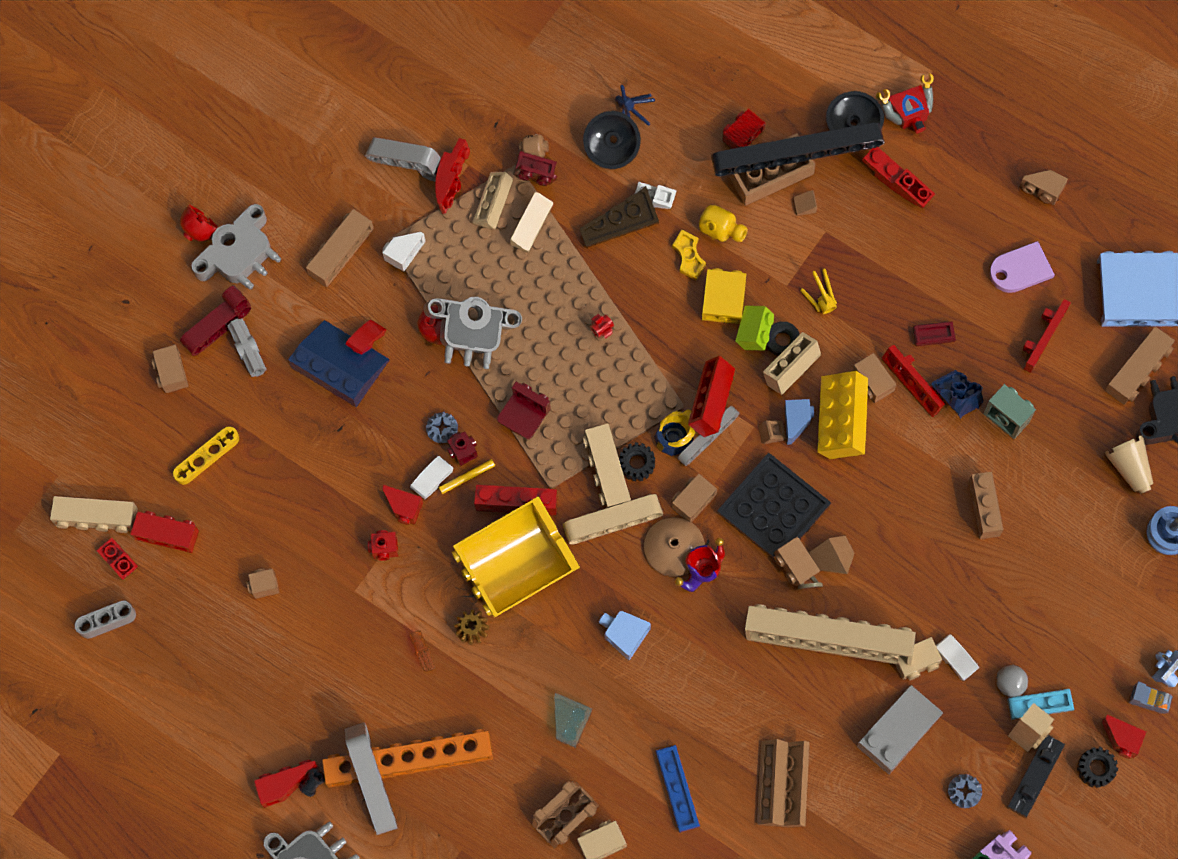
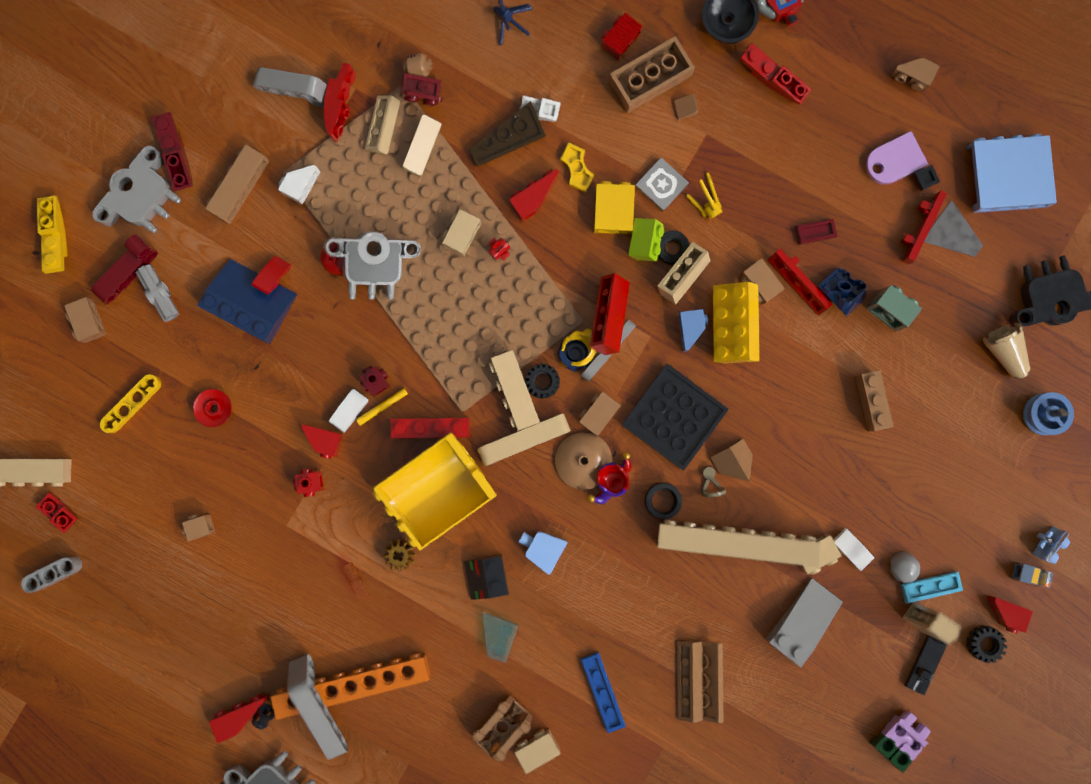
camera: 10 degrees left, 15 degrees up
red brick [130,511,199,553] -> none
red cylinder [180,205,219,242] -> none
sand blue gear [426,412,458,443] -> none
dark red bracket [497,381,551,440] -> none
black dish [583,111,641,169] -> none
yellow piece [698,205,747,242] -> none
black beam [711,122,884,177] -> none
medium nougat slope [759,421,787,444] -> none
medium nougat brick [773,537,820,586] -> none
sand blue gear [948,774,982,808] -> none
medium nougat brick [1105,326,1175,405] -> none
none -> yellow slope [37,196,67,274]
none -> dark red slope [151,112,193,192]
none -> red dish [193,389,232,428]
none -> tan brick [441,210,481,257]
none -> black slope [464,554,509,600]
none -> red slope [509,169,559,222]
none -> light grey tile [635,158,689,211]
none -> black tyre [644,483,682,520]
none -> black plate [913,165,940,191]
none -> flat silver sticker [924,201,983,257]

